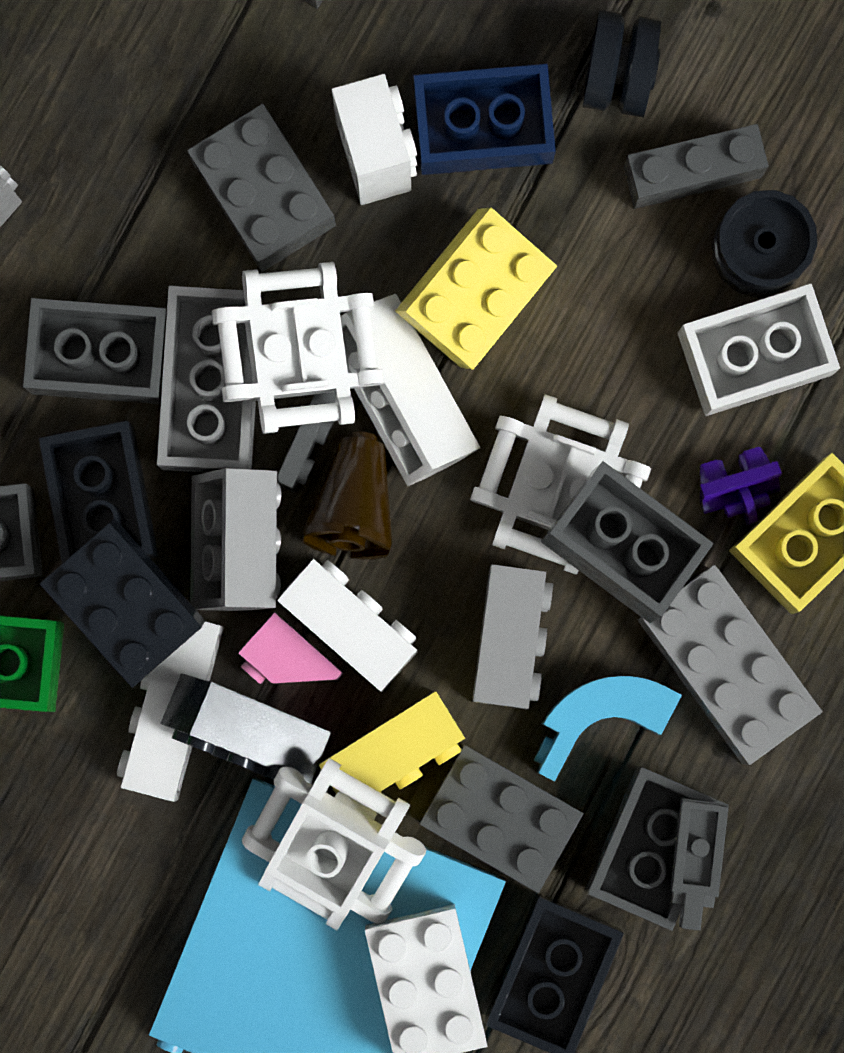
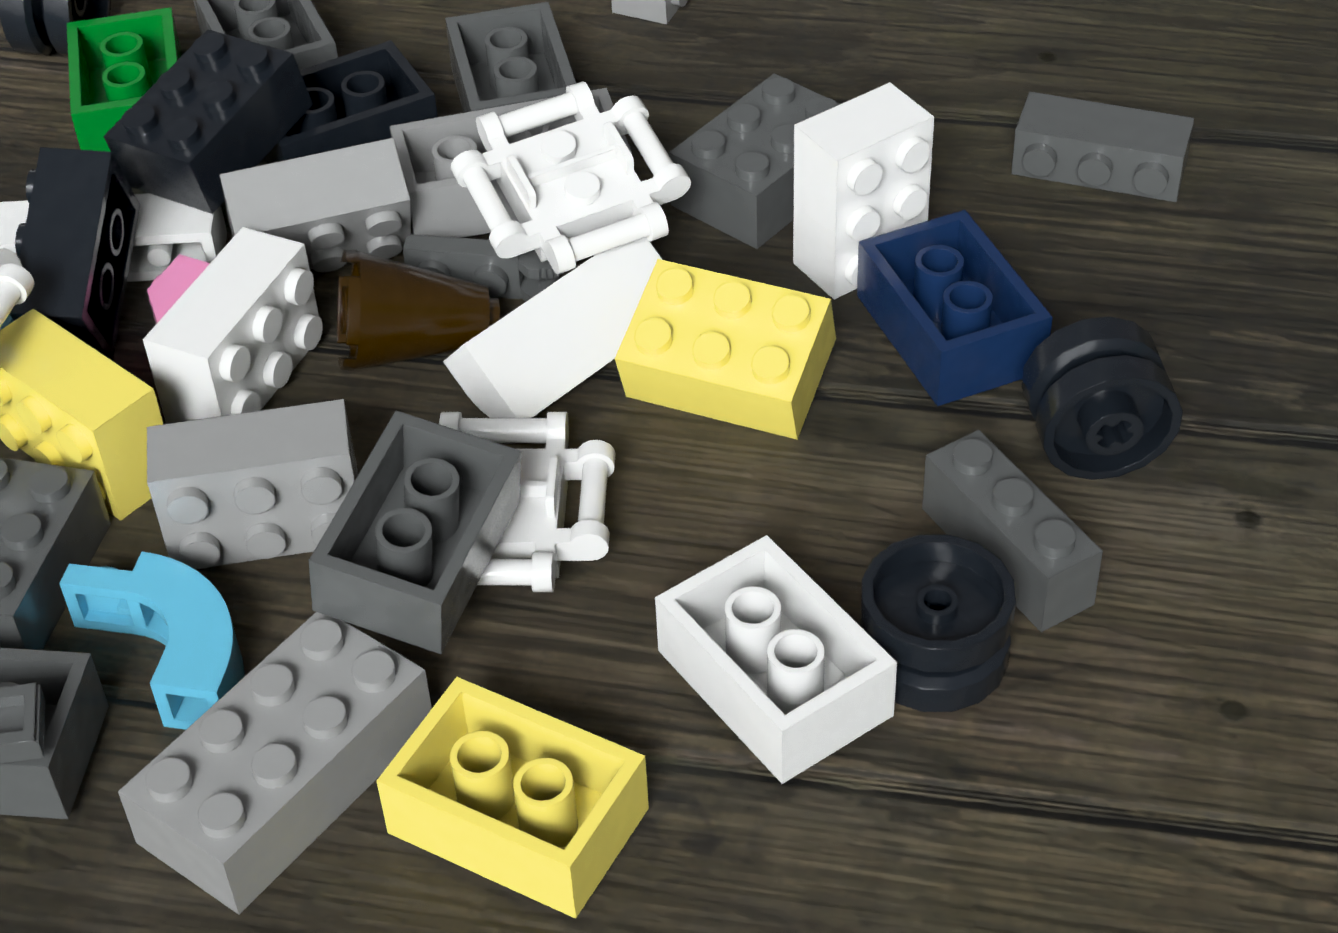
camera: 75 degrees right, 40 degrees down
dark purple hips [699,447,782,525] -> none

